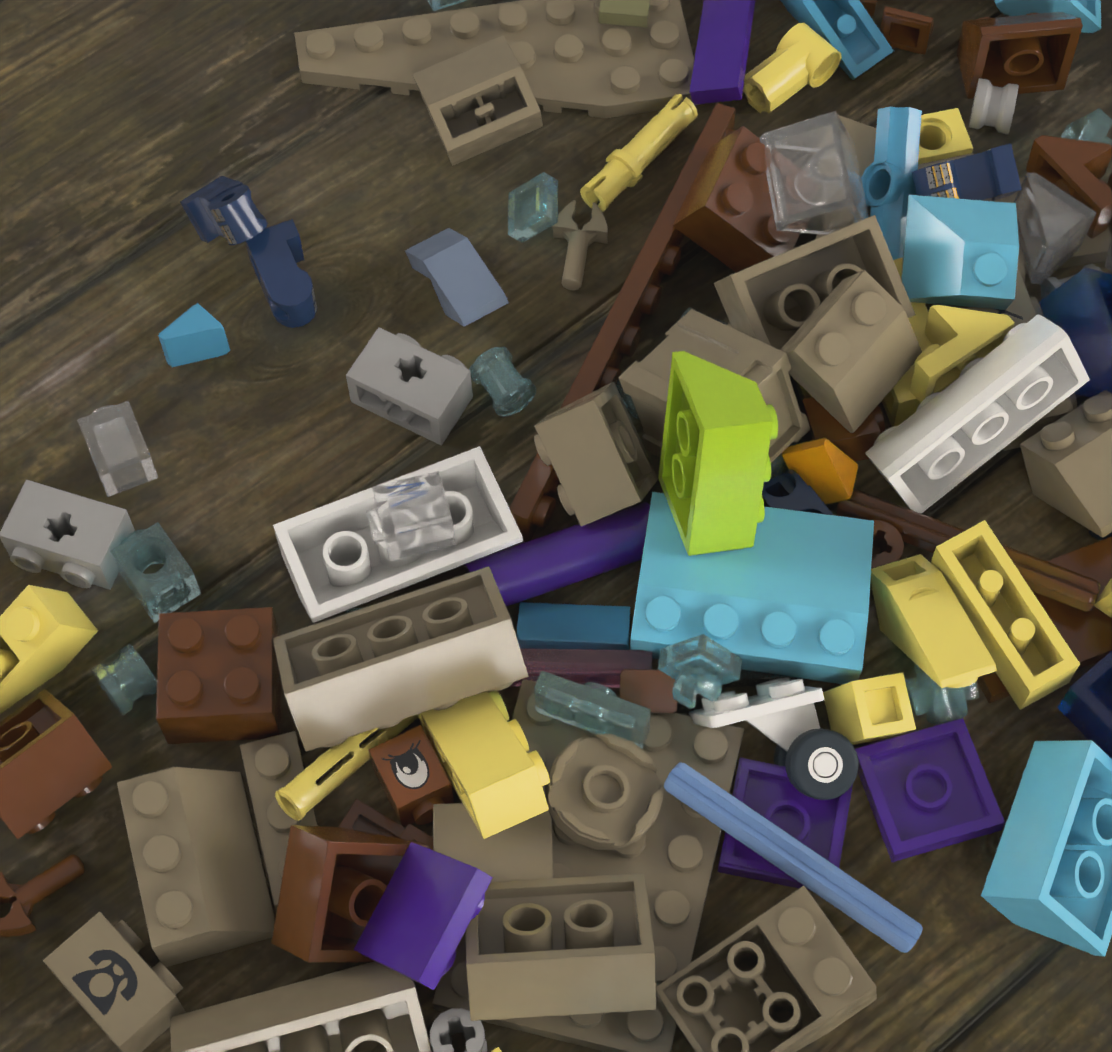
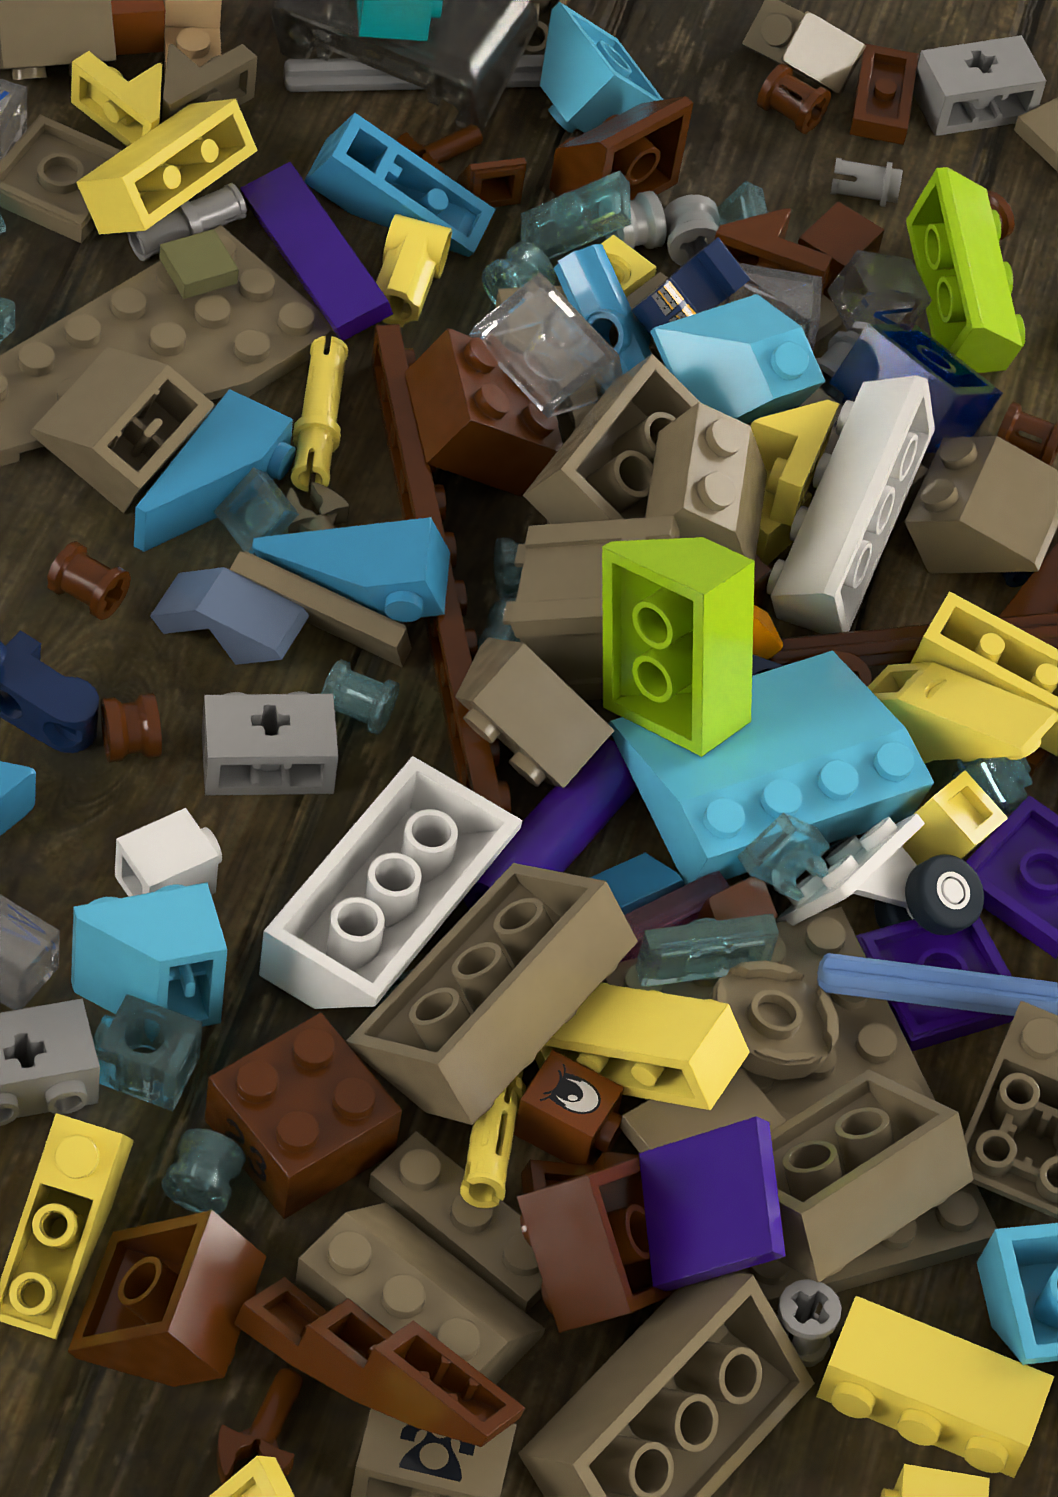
camera: 45 degrees left, 10 degrees down
clear brick [366,471,456,561] -> none
none -> reddish brown bush [47,541,131,620]
none -> medium azure slope [71,882,227,1036]
none -> reddish brown wheel [100,693,162,763]
none -> white brick [115,808,222,897]
none -> dark azure slope [134,389,296,552]
none -> dark tan tile [230,551,412,667]
none -> reddish brown slope [234,1277,525,1447]
none -> dark azure slope [252,517,450,622]
none -> clear light blue wheel [482,241,556,305]
none -> clear light blue plate [521,170,631,267]
none -> light grey wheel [664,195,720,266]

